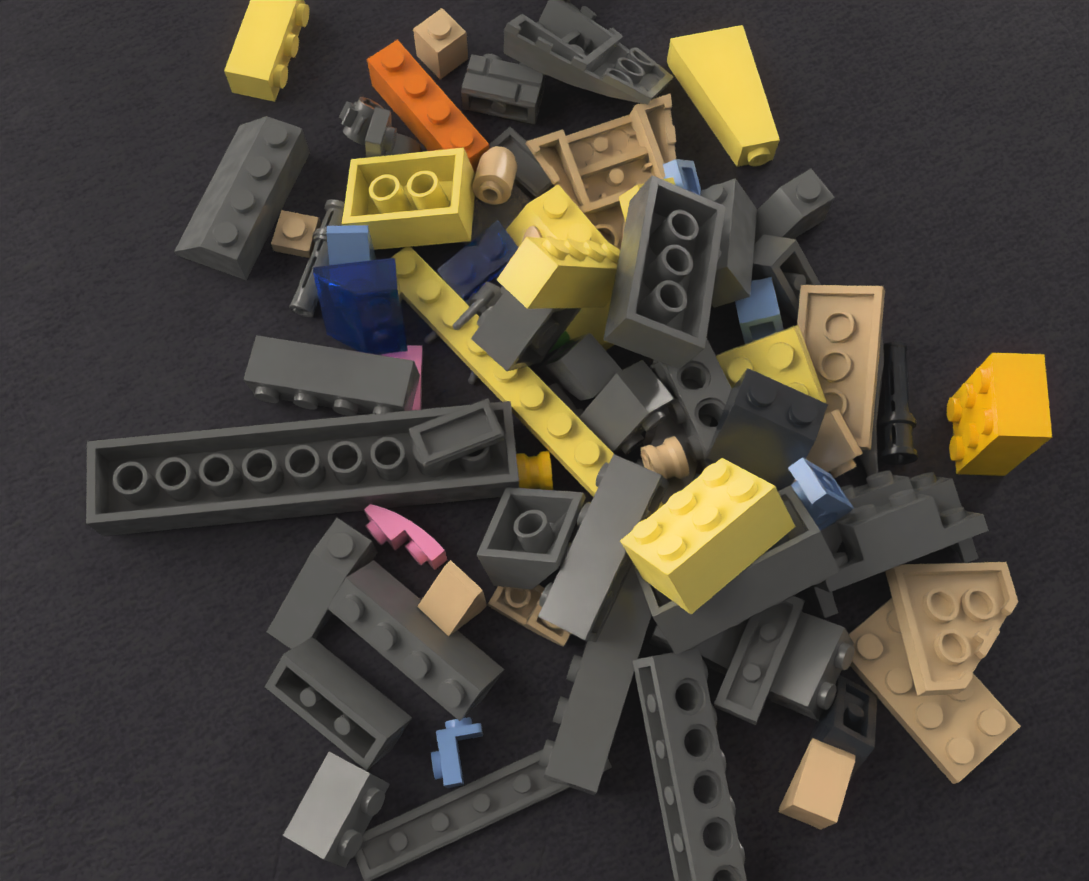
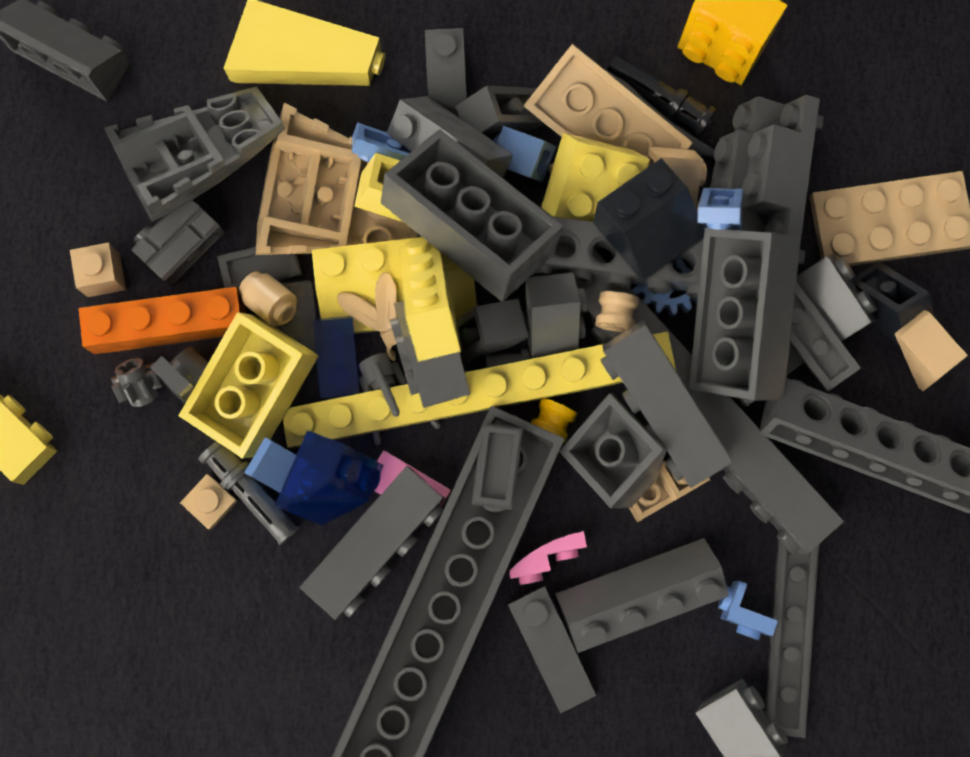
camera: 60 degrees left, 10 degrees up
dark grey slope [174,116,310,280] -> none
dark grey brick [265,637,412,771] -> none
tan slope [417,560,487,636] -> none
light yellow brick [620,458,796,614] -> none
tan plate [885,562,1018,696] -> none

